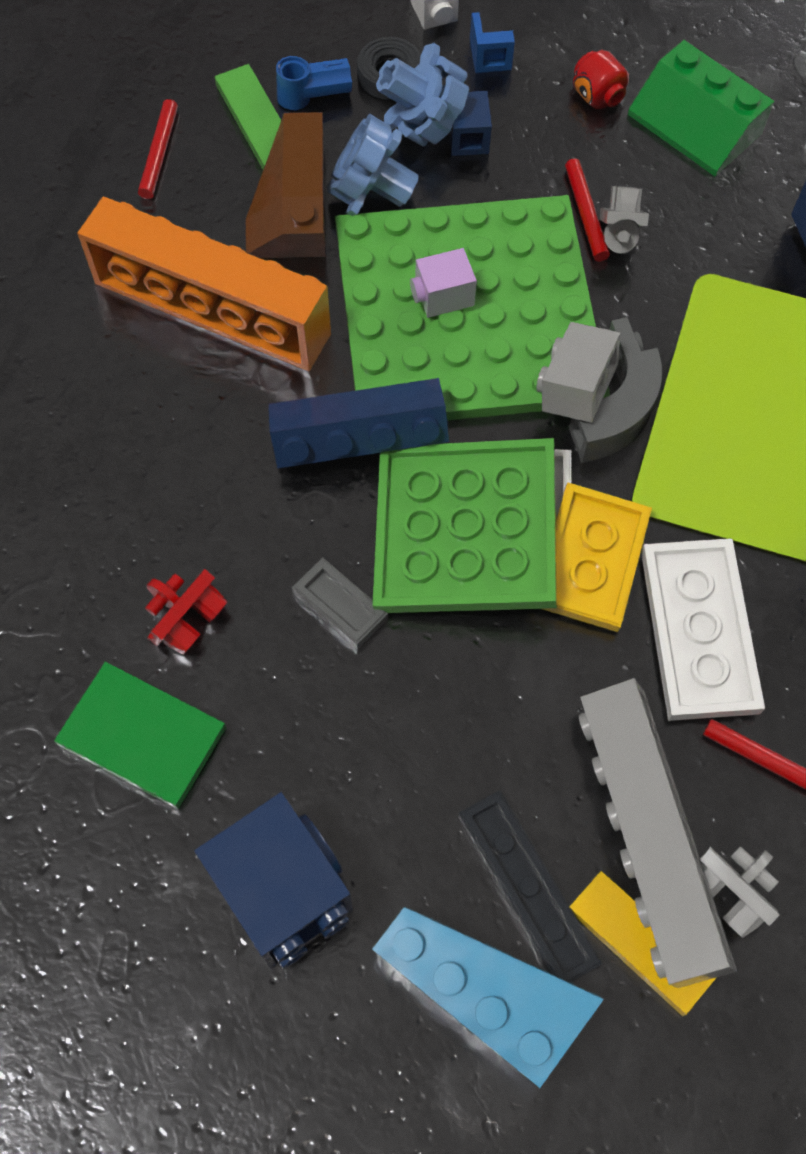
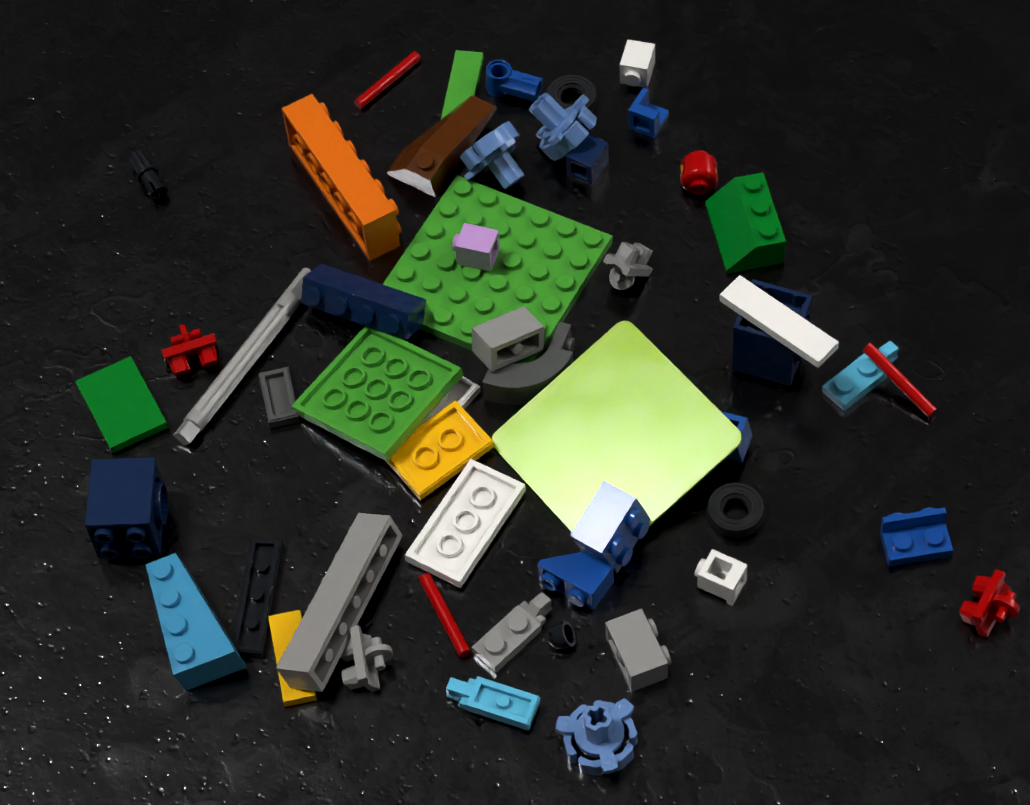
camera: 40 degrees right, 10 degrees down
red bar [565,159,610,262] -> none
none -> light grey piece [173,268,311,445]

